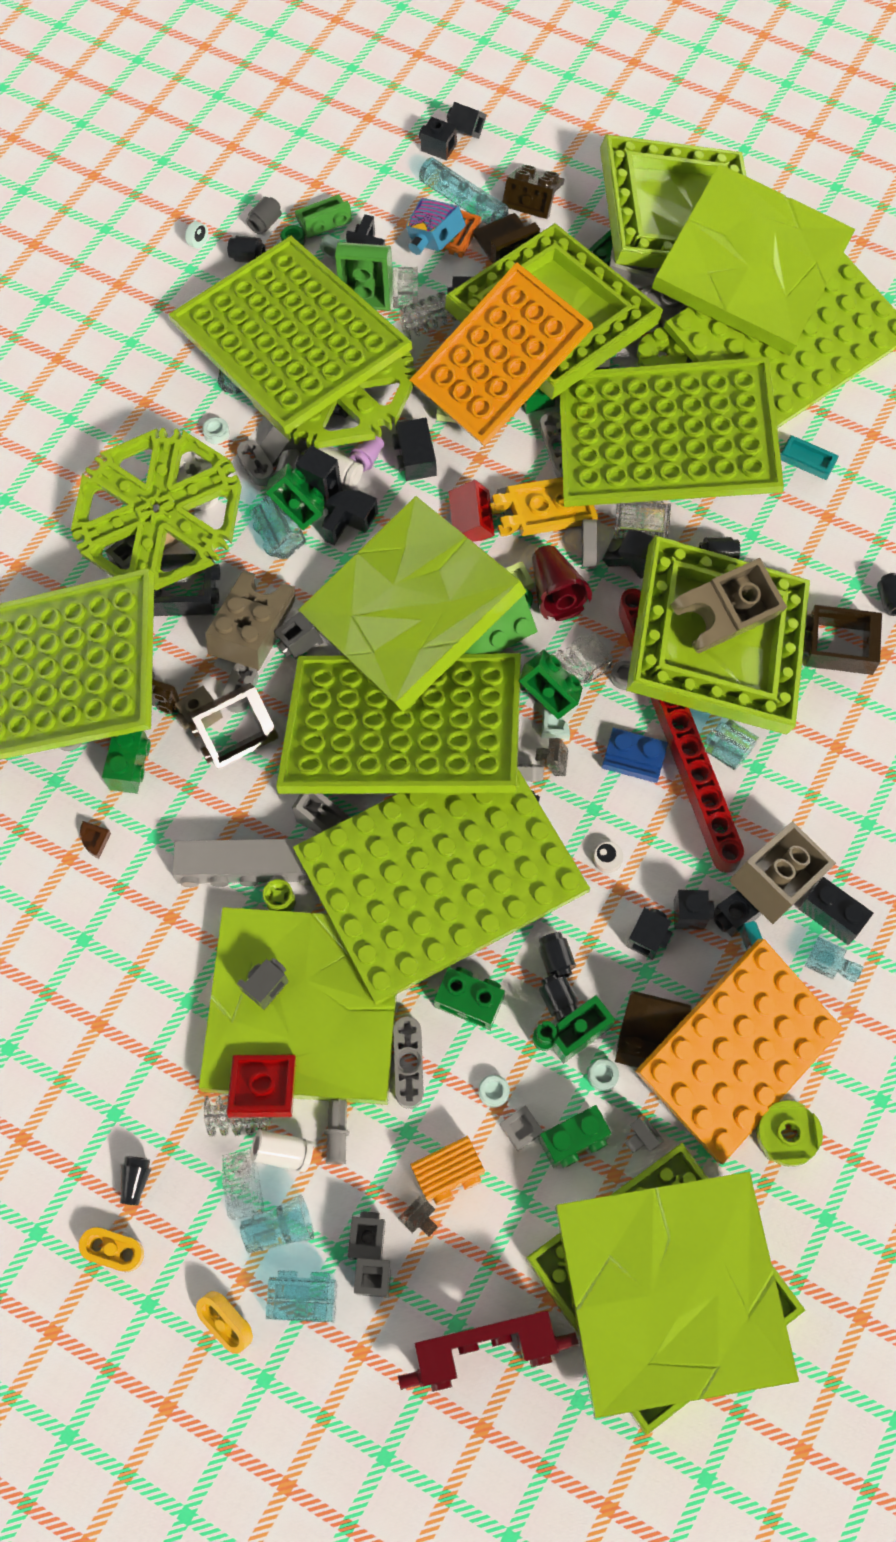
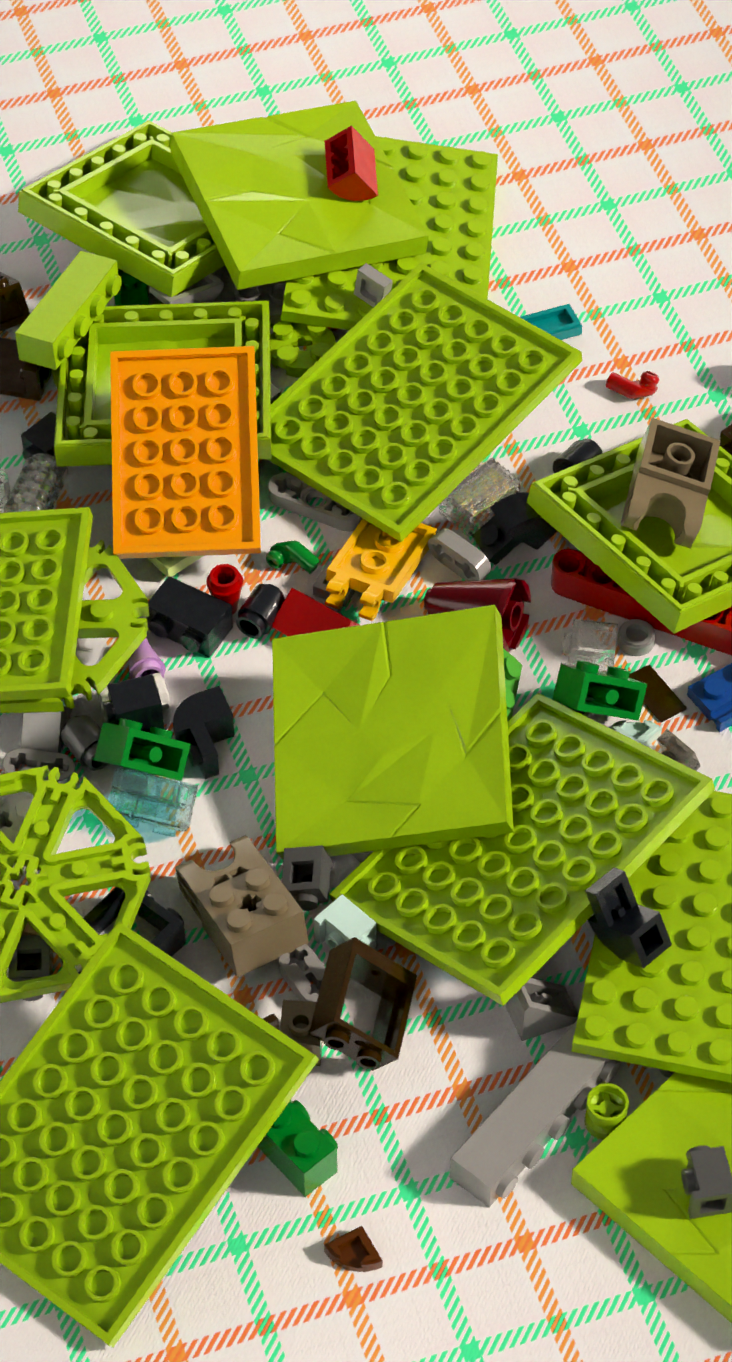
camera: 50 degrees left, 15 degrees down
none -> lime brick [15,251,122,370]
none -> red cone [206,564,243,615]
none -> black brick [236,584,285,639]
none -> green arm [266,541,321,574]
none -> light aqua brick [314,894,377,949]
none -> red brick [324,126,378,201]
none -> light grey tile [354,263,393,308]
none -> black brick [585,867,672,969]
none -> red arm [606,371,659,399]
none -> dark brown sticker [629,665,687,722]

